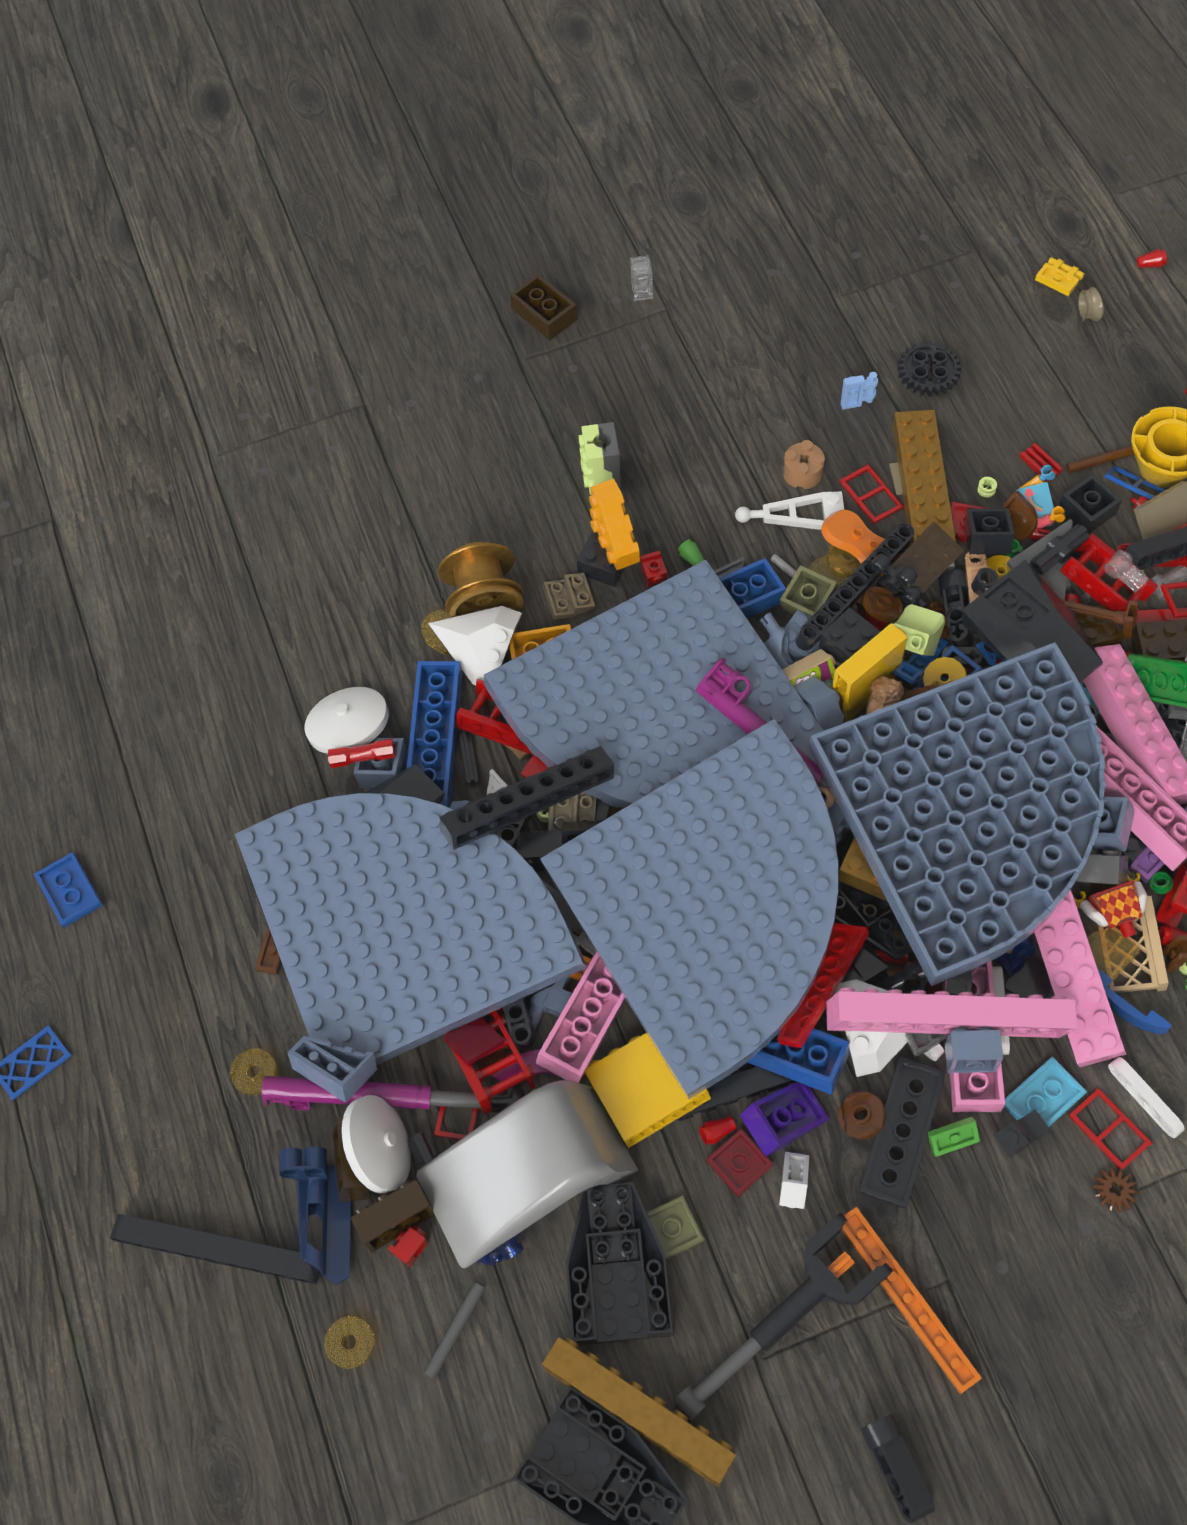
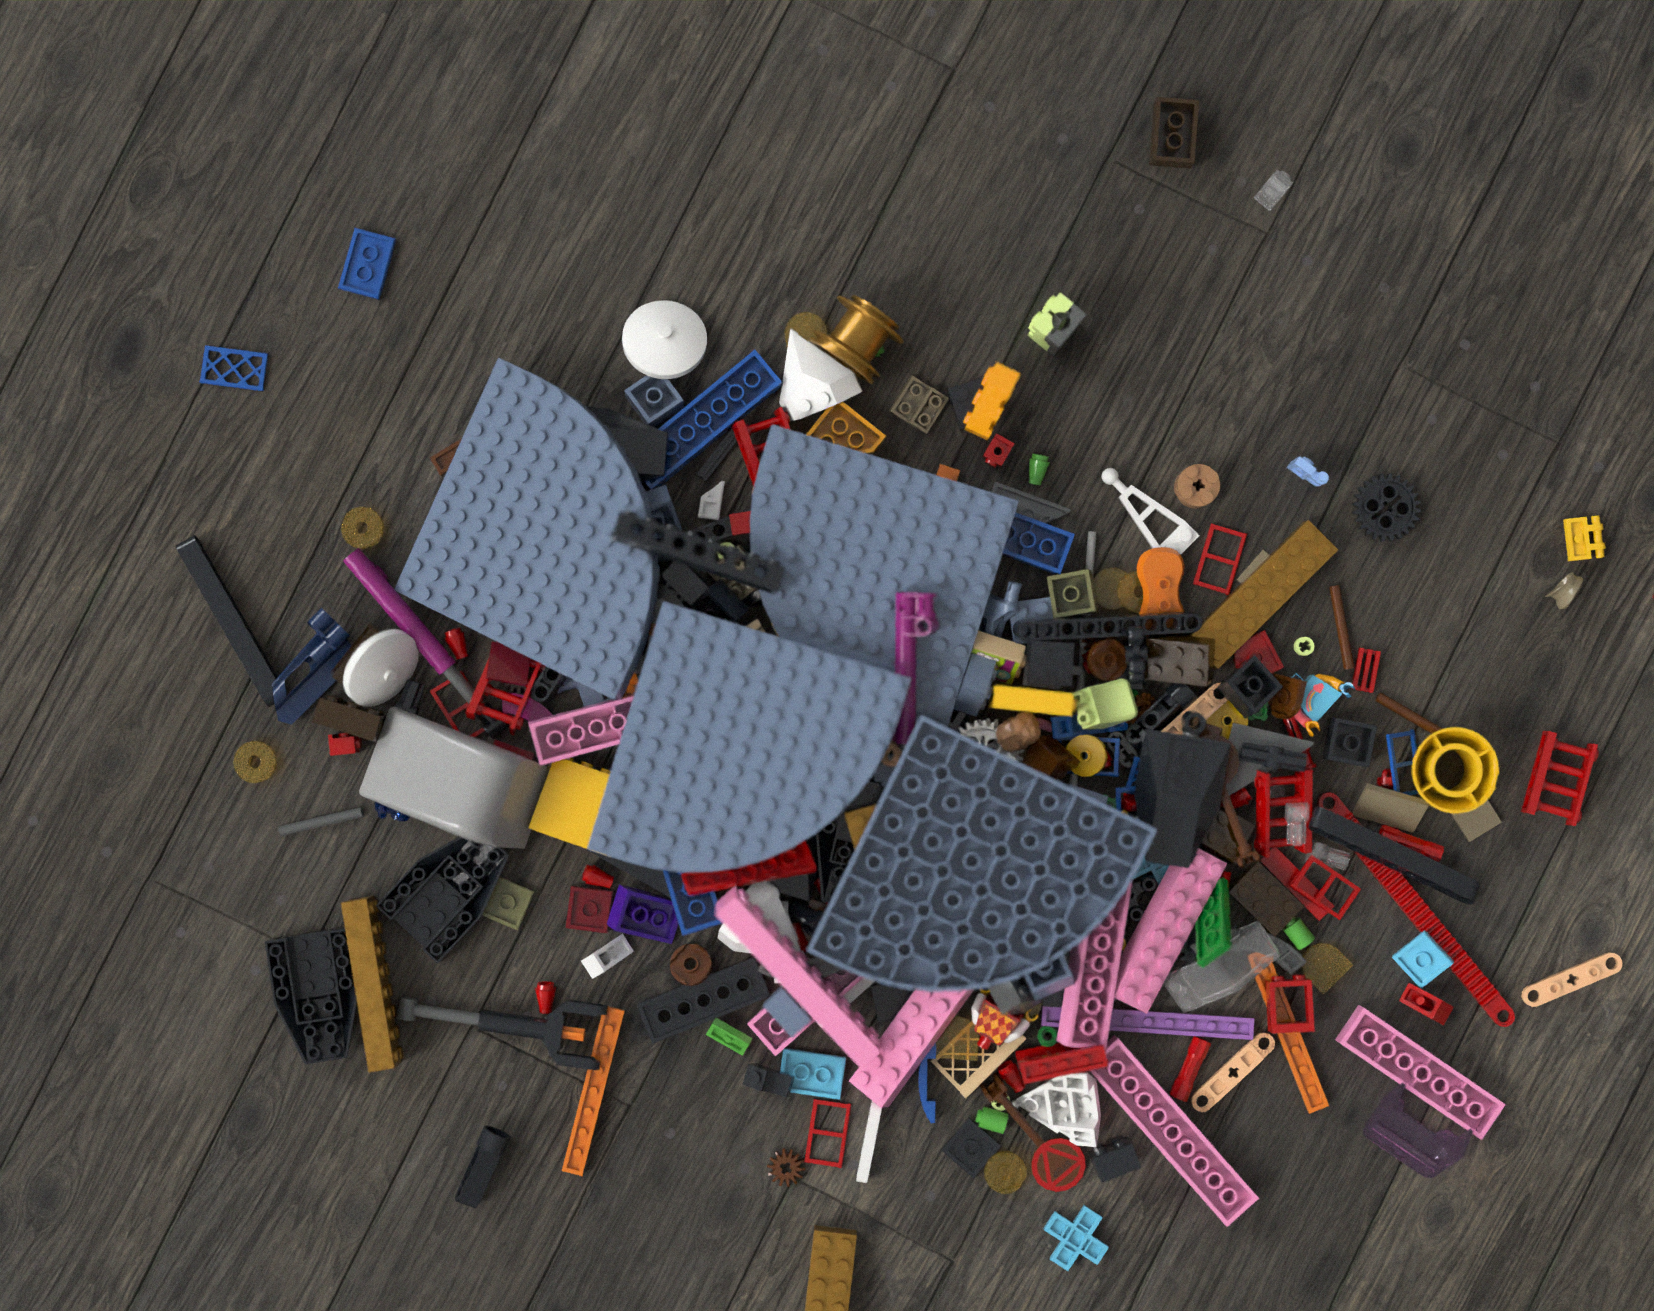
camera: 45 degrees right, 25 degrees up
sand blue wedge [288,1036,377,1103] -> none
red axle [328,738,396,768] -> none
none -> red cone [444,627,468,660]
none -> red cone [535,981,556,1014]
none -> reddish brown piece [1329,585,1354,670]

